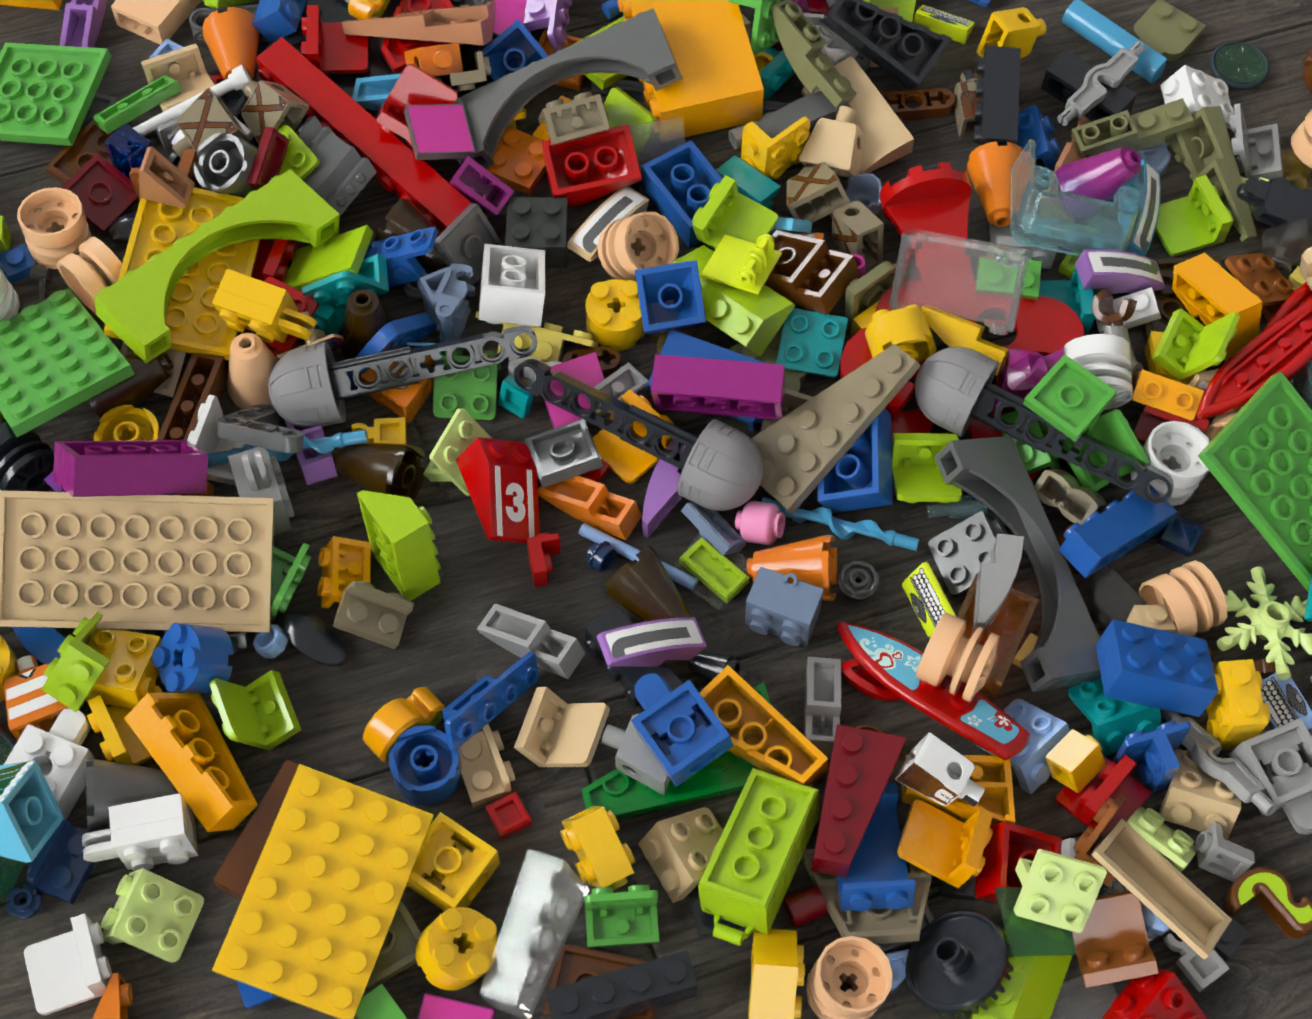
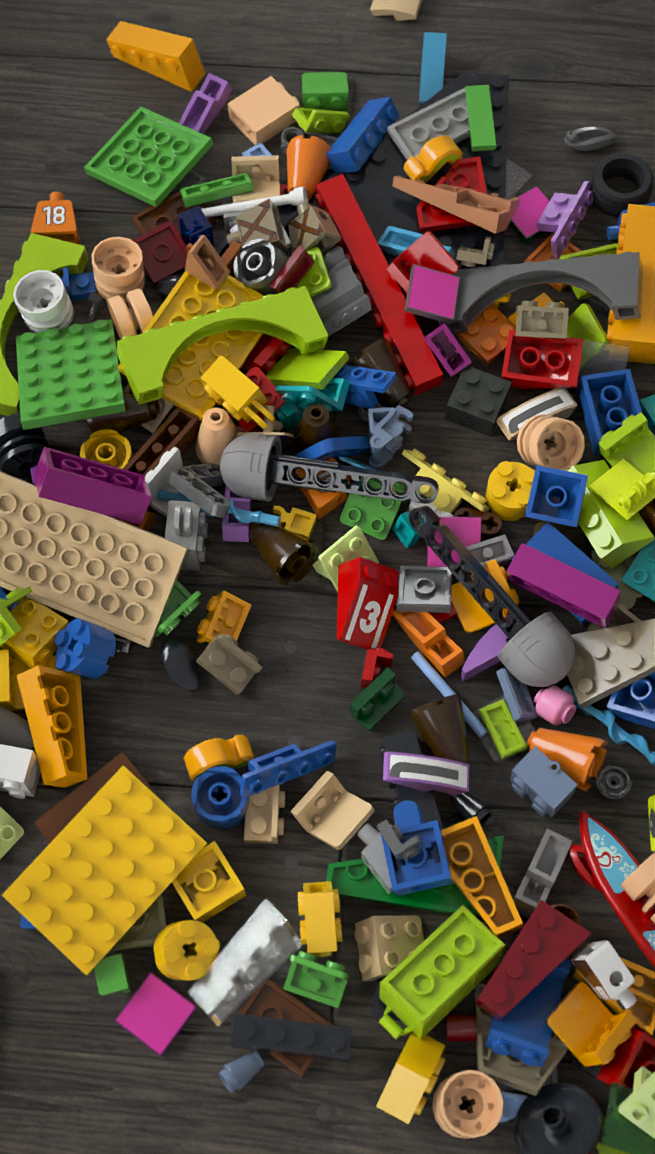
camera: 25 degrees right, 5 degrees up
lime bracket [209,670,301,751] -> none
light blue tile [253,625,288,658] -> none
red bracket [301,5,369,74] -> none
lime slope [357,490,441,602] -> none
orange torso [404,43,463,77] -> none
dark grey tile [434,203,504,286] -> none
light grey slope [477,604,585,679] -> none
white brick [479,244,545,327] -> none
blue slope [481,19,548,81] -> none
red tile [485,791,532,840] -> none
dark blue plate [586,541,616,572] -> none
none -> dark green bracket [350,668,405,731]
none -> dark grey bracket [376,819,423,861]

